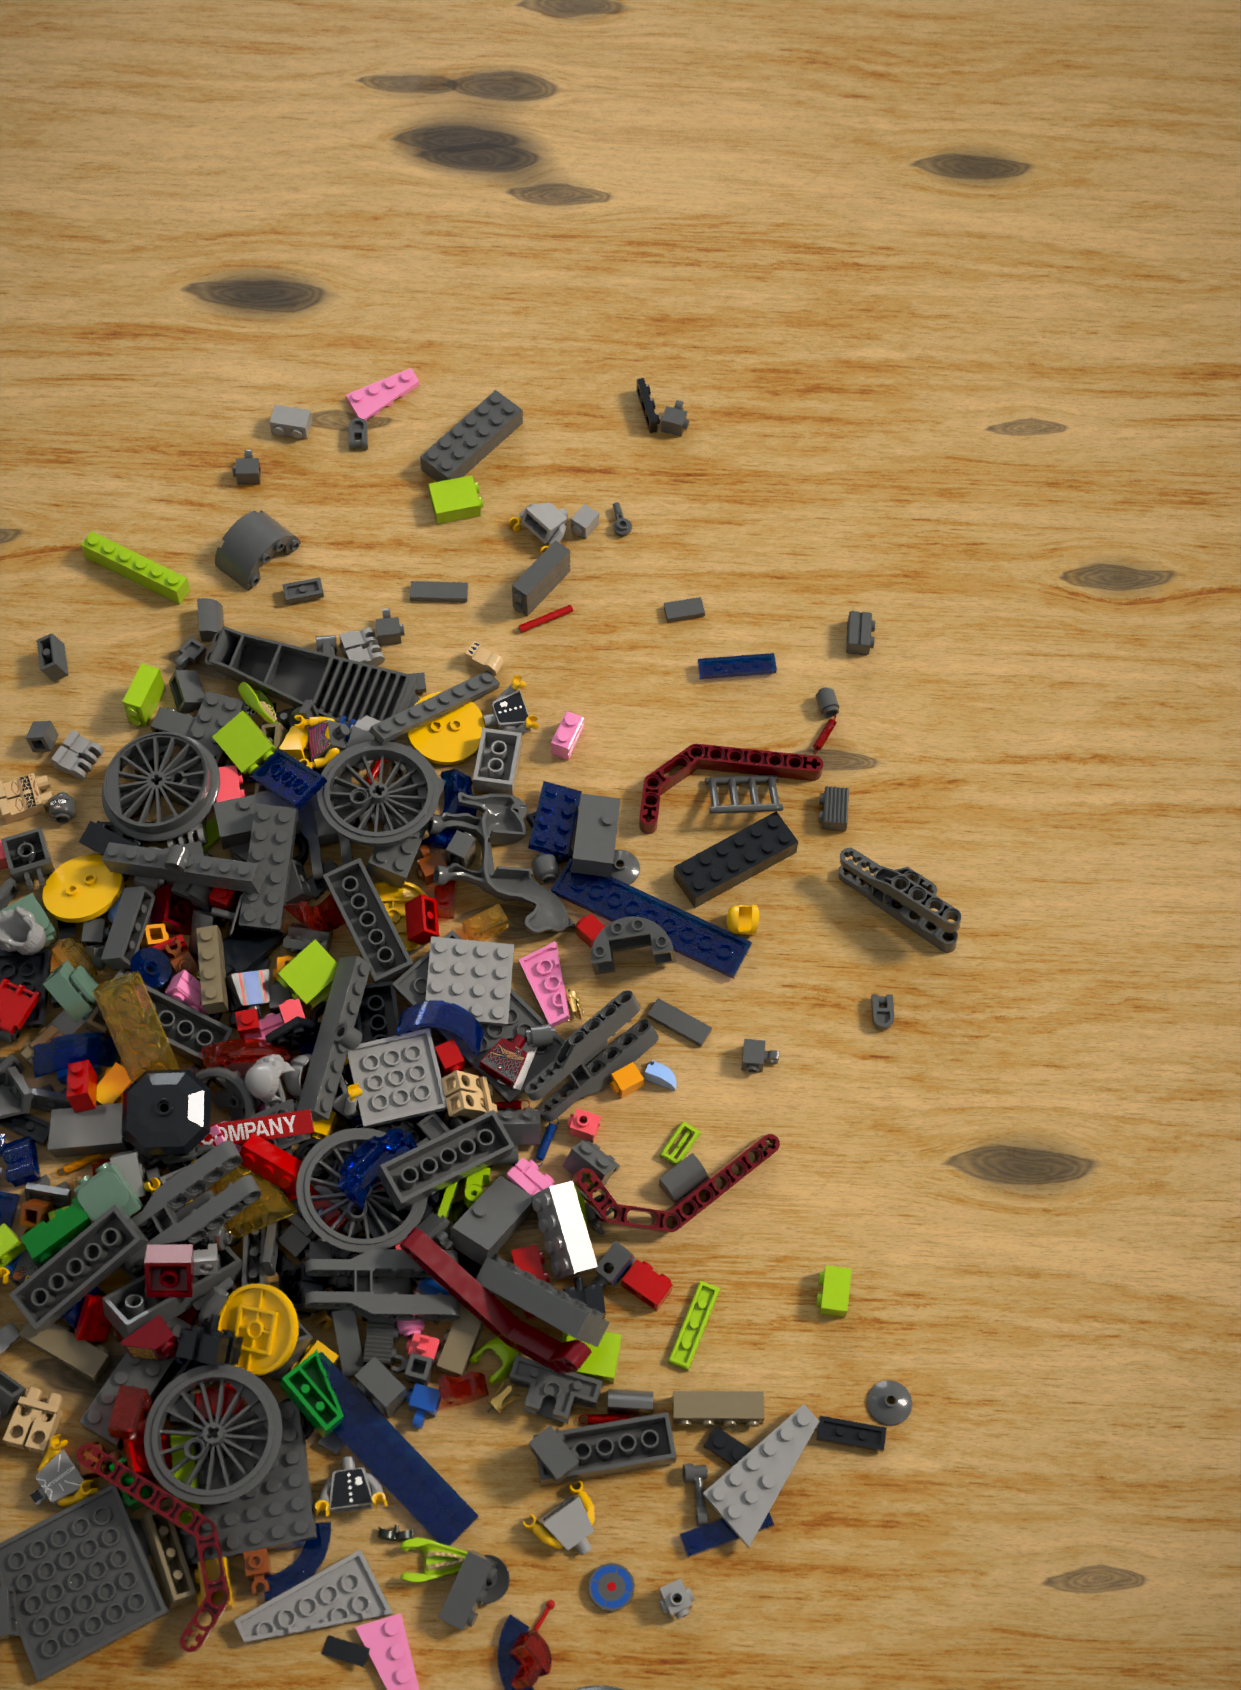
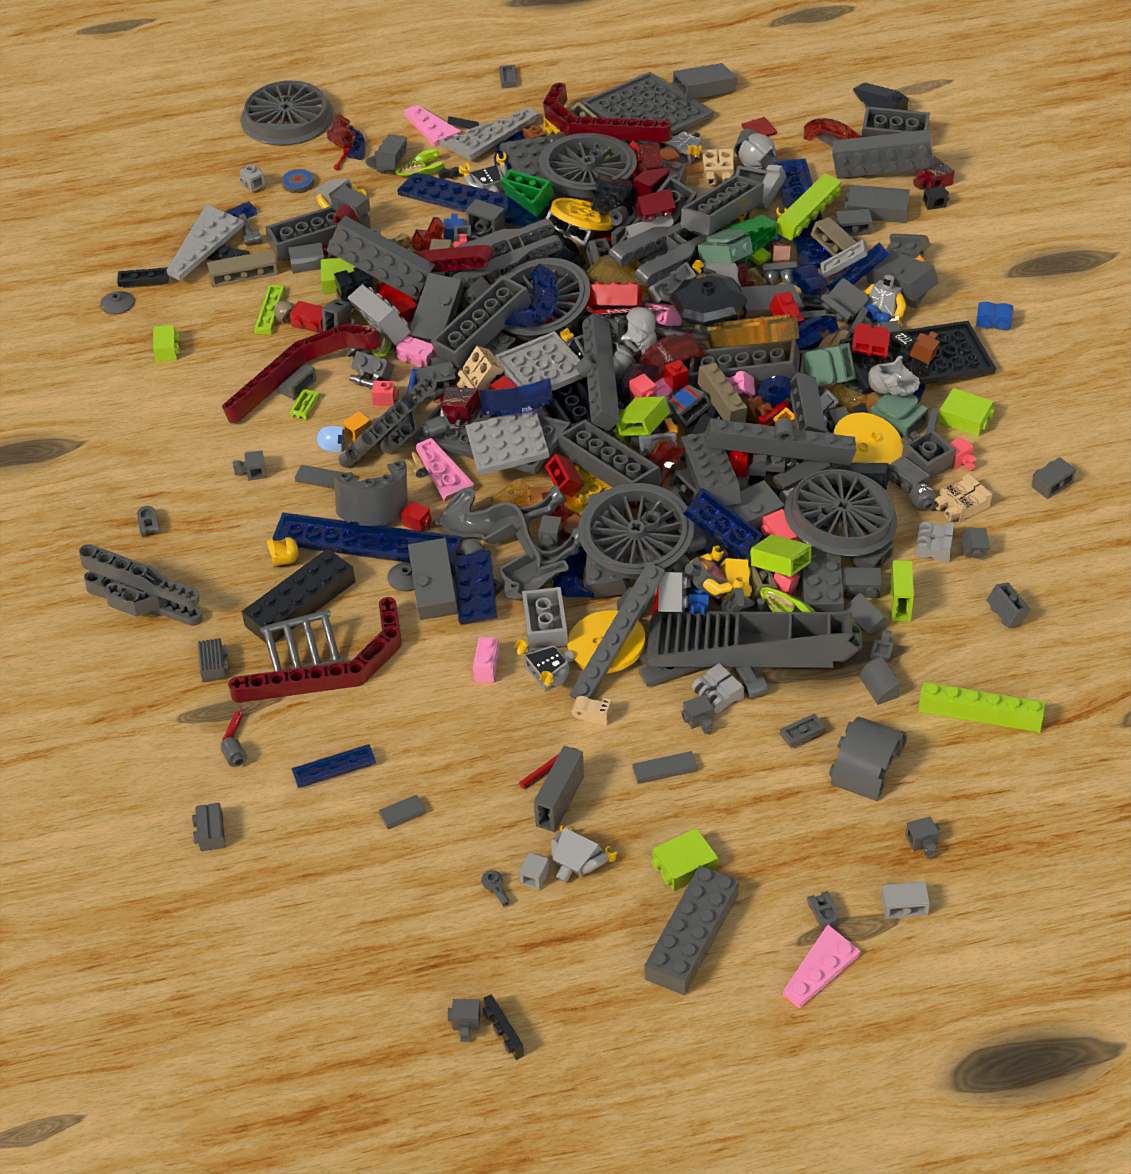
camera: 170 degrees right, 15 degrees down
none -> dark tan cone [274,300,295,323]
none -> dark grey brick [889,455,930,493]

